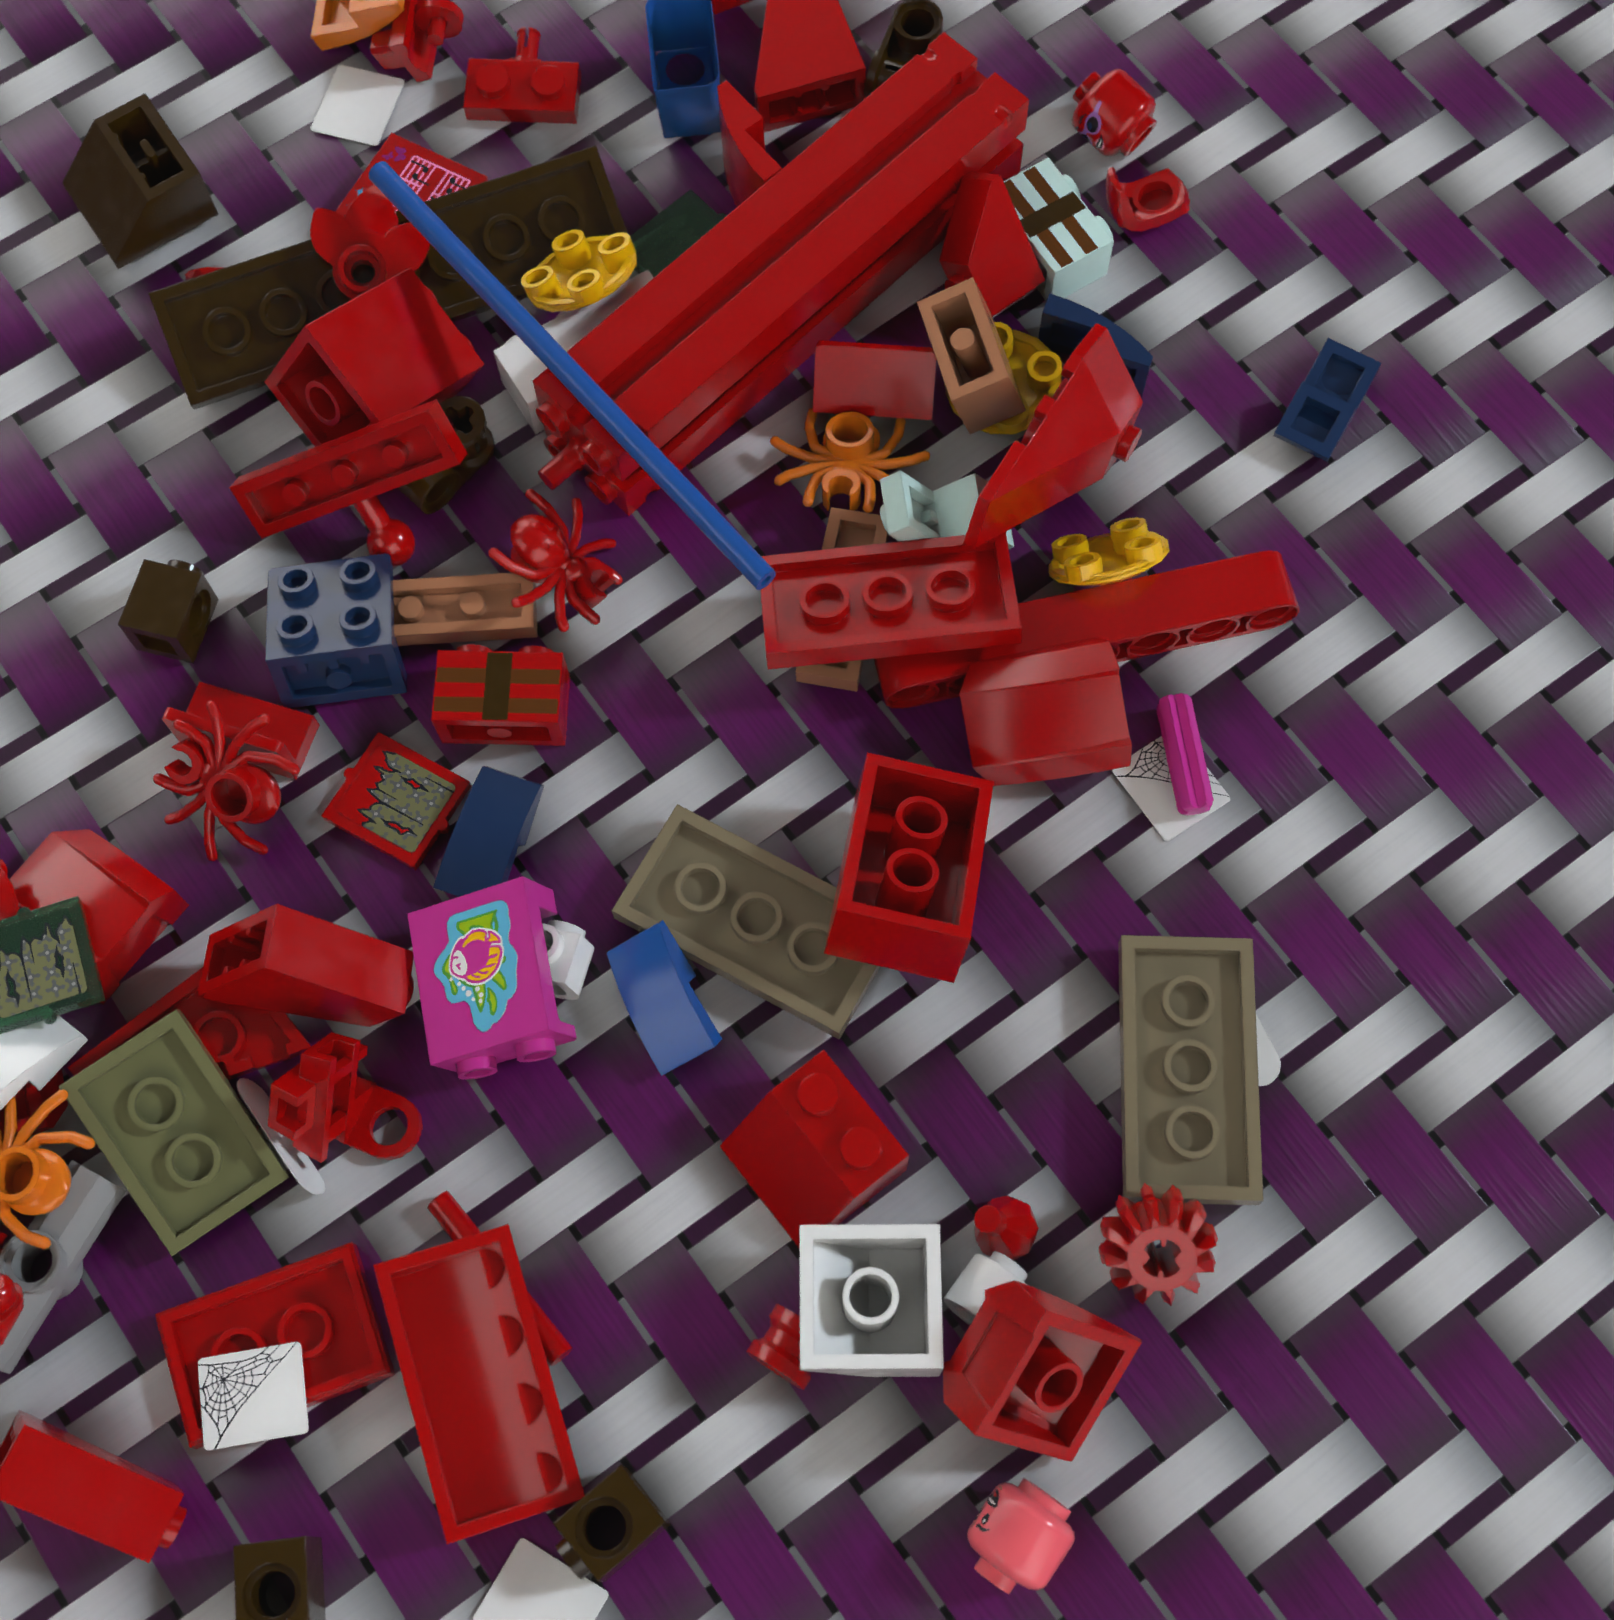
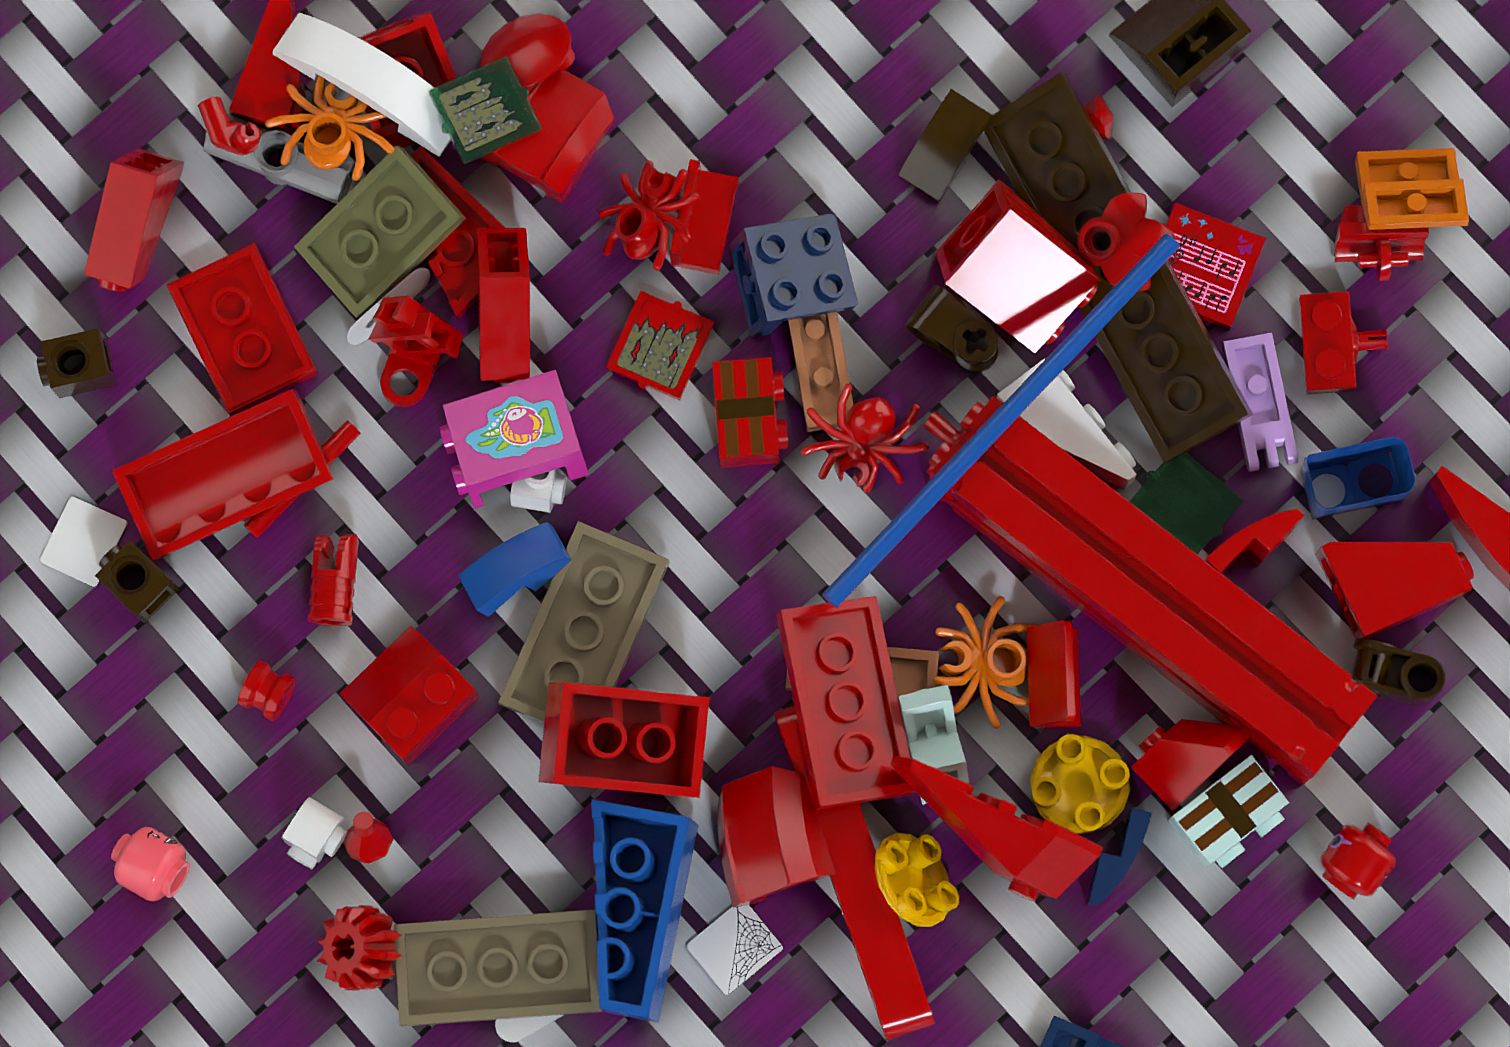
camera: 85 degrees right, 10 degrees up
dark brown brick [118,559,219,664] -> none
white sticker [198,1342,309,1450] -> none
red plate [229,399,468,567] -> none
white sticker [311,65,405,146] -> none
dark blue slope [433,766,544,897] -> none
yellow dish [521,229,637,312] -> none
white slope [800,1224,944,1377] -> none
nougat brick [917,277,1026,434] -> none
red slope [943,1280,1142,1462] -> none
red hair [1106,167,1190,232] -> none
dark pink axle [1156,693,1214,816] -> none
none -> red hinge [307,534,359,626]
none -> blue wedge [591,799,698,1023]
none -> dark brown slope [898,89,992,202]
none -> lavender hinge [1221,333,1298,472]

